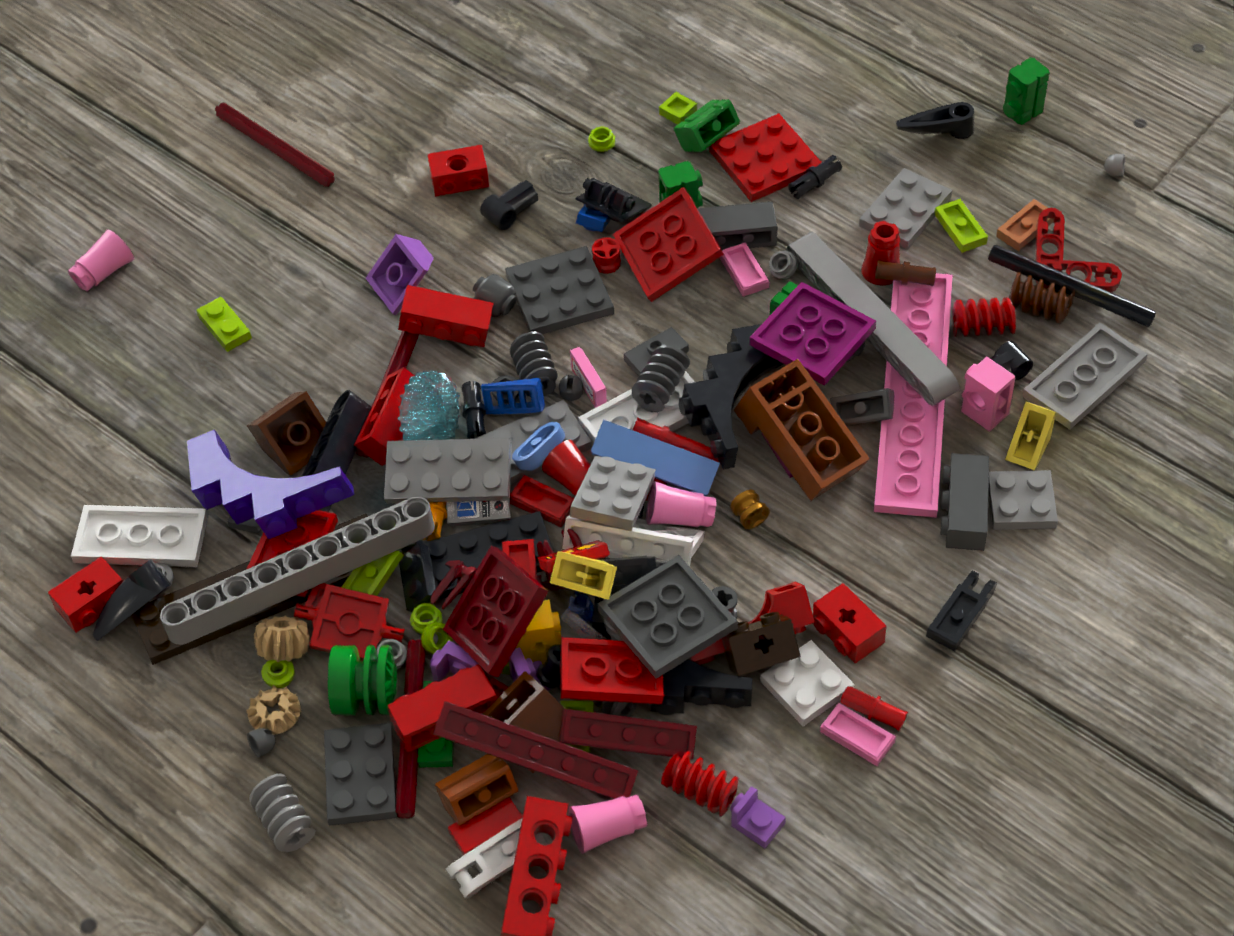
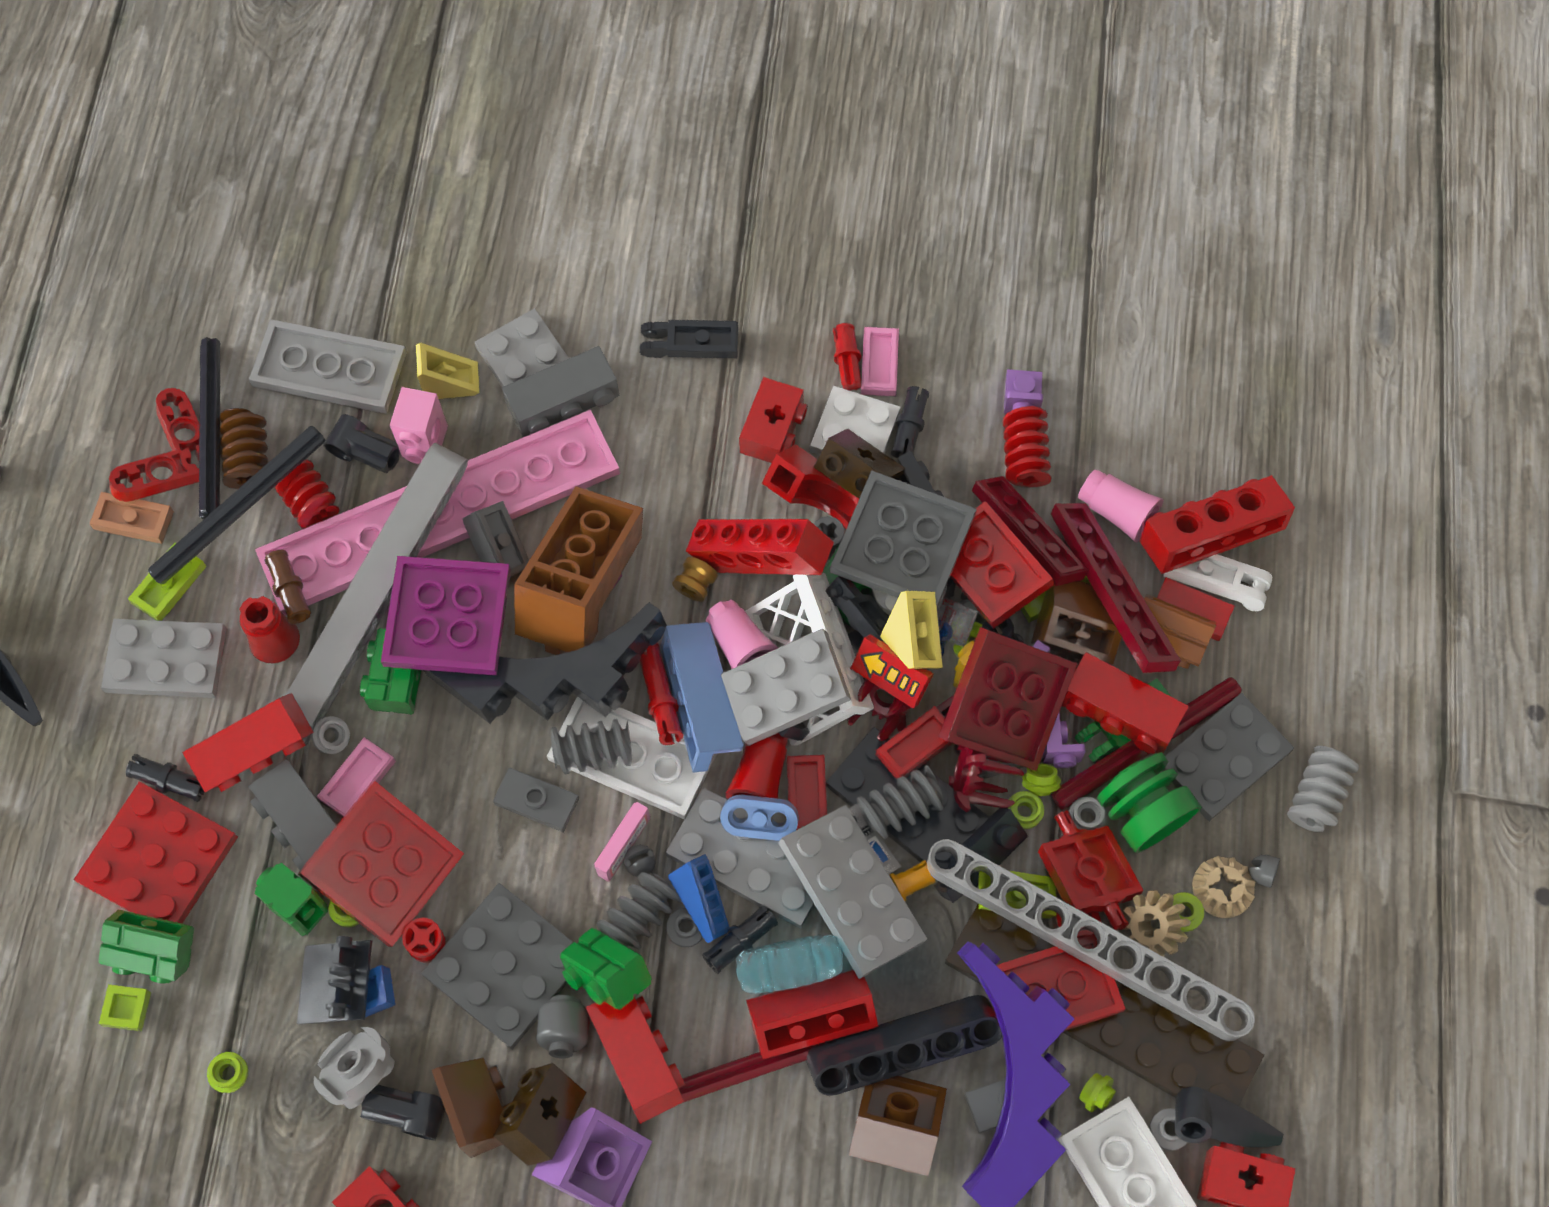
camera: 125 degrees left, 15 degrees up
none -> black axle [148,426,325,585]
none -> red brick [182,693,314,792]
none -> light grey plate [314,1027,395,1109]
none -> reddish brown slope [432,1057,509,1158]
none -> dark brown brick [493,1063,587,1166]
none -> green brick [560,928,652,1010]
none -> red brick [686,519,834,575]
none -> dark grey piece [857,765,944,839]
none -> black pin [891,386,929,458]
none -> lime plate [1079,1073,1116,1113]

